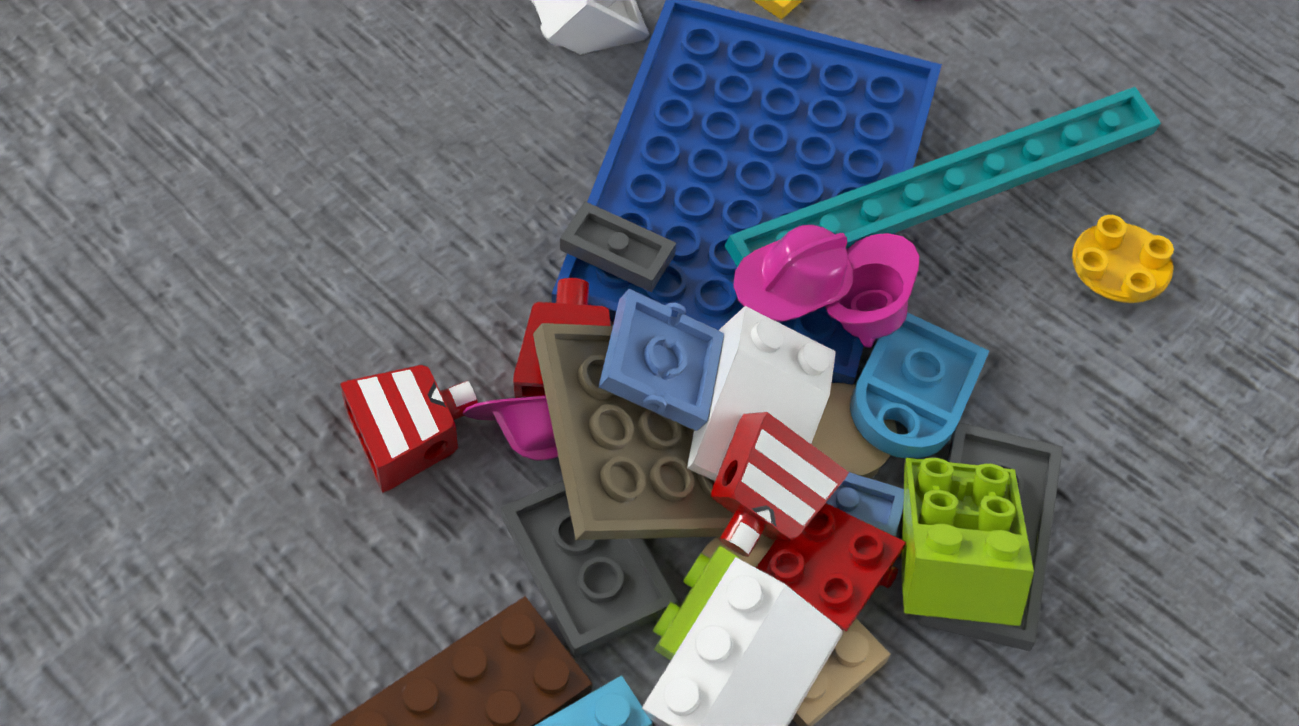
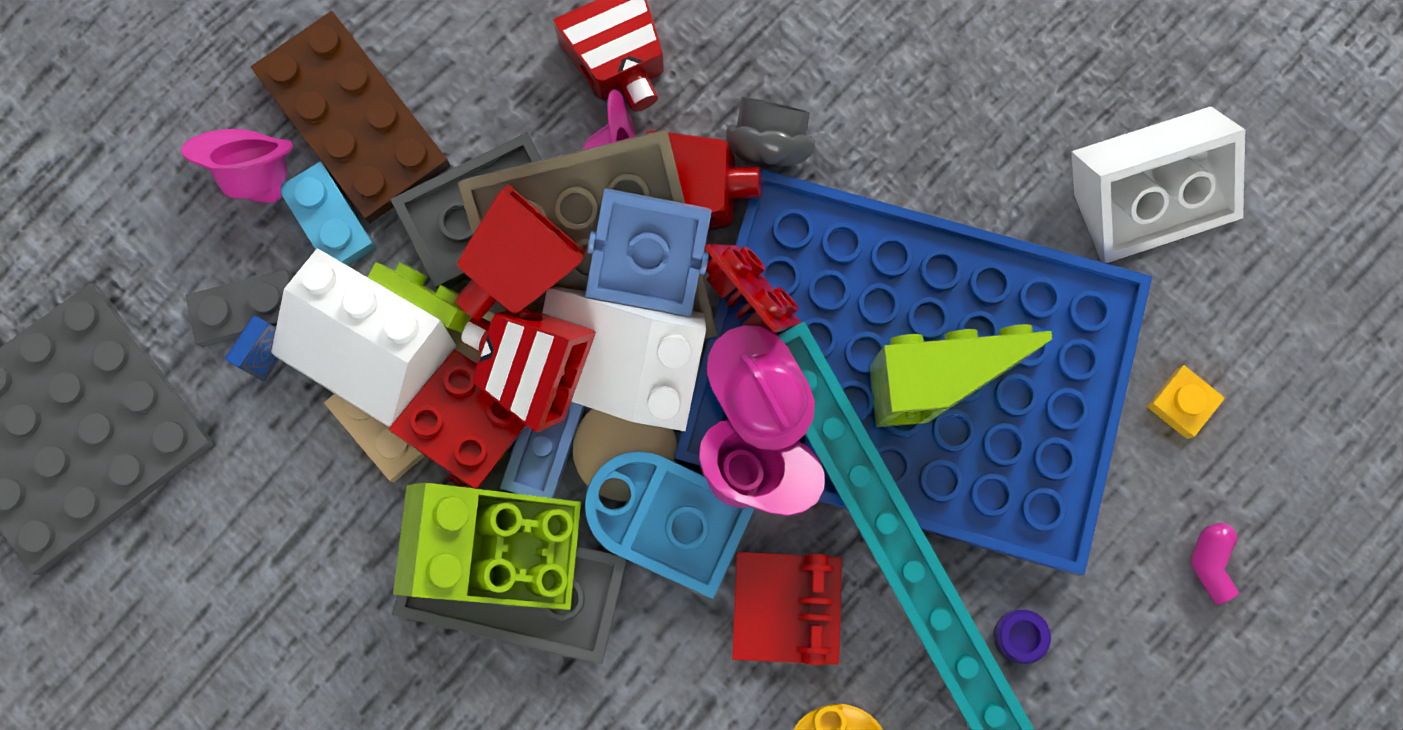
camera: 90 degrees right, 20 degrees up
dark grey plate [560,201,676,292] -> none
none -> red torso [455,184,586,320]
none -> red hinge [704,244,802,335]
none -> dark grey piece [726,97,816,166]
none -> red hinge [732,552,842,665]
none -> lime slope [869,324,1052,427]
none -> dark purple tile [994,610,1051,664]

